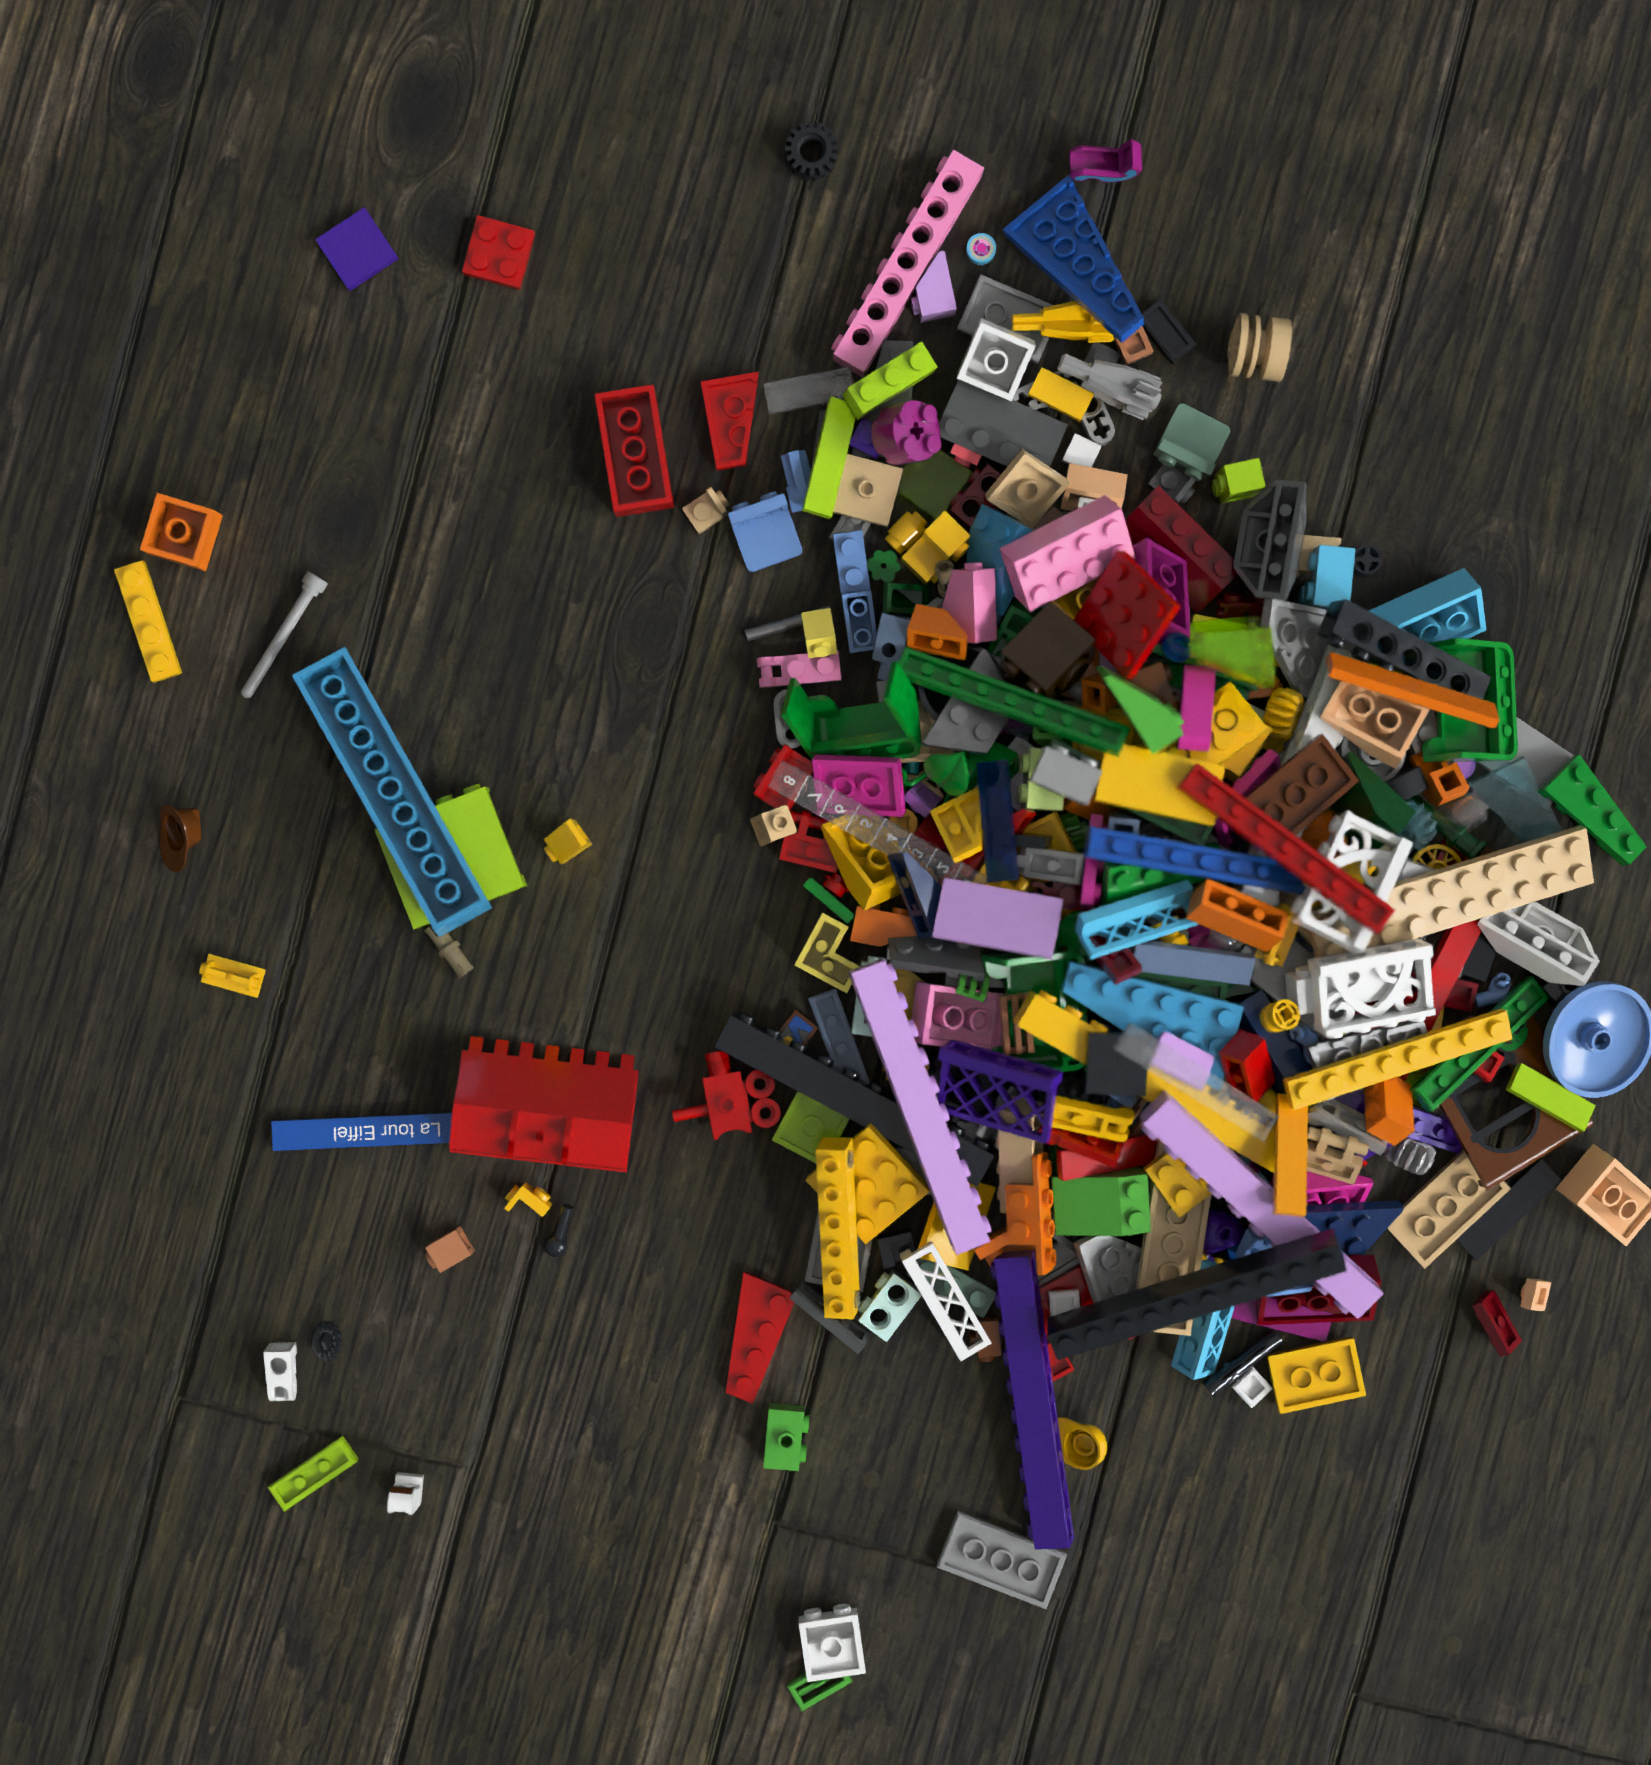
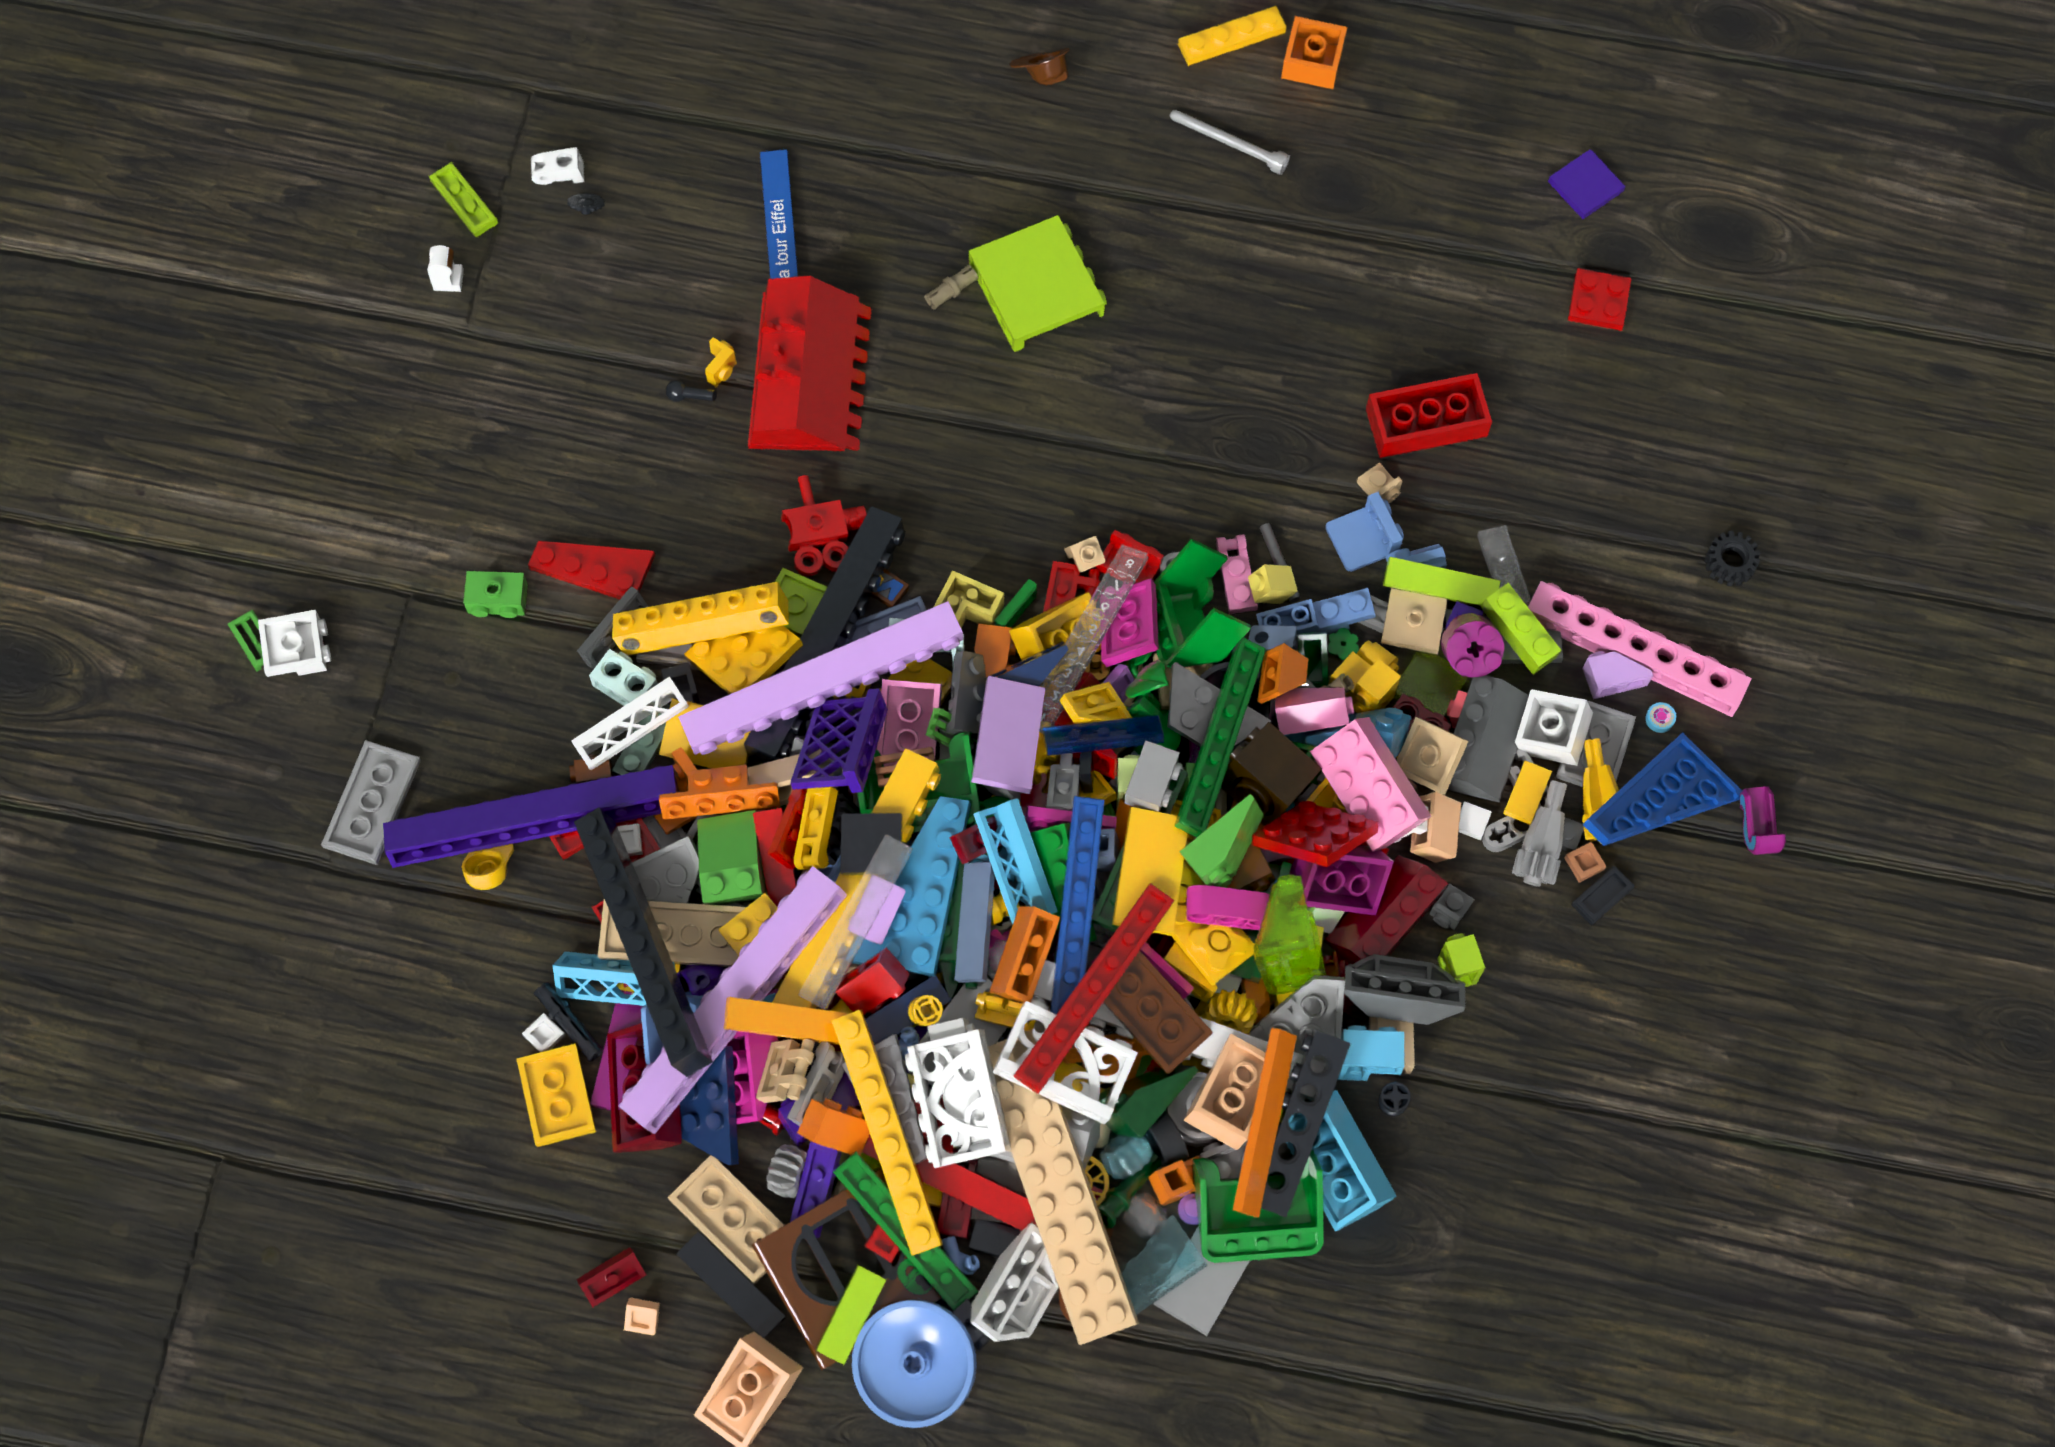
camera: 85 degrees right, 20 degrees down
yellow hinge [199,954,266,998] -> none
dark azure brick [292,647,492,937] -> none
nougat brick [425,1226,475,1273] -> none
yellow slope [544,819,592,864] -> none
red wing [701,371,759,471] -> none
red plate [821,873,849,899] -> none
sand green bracket [1153,403,1230,481] -> none
tan wheel [1227,313,1292,382] -> none
green wing [1537,754,1647,866] -> none

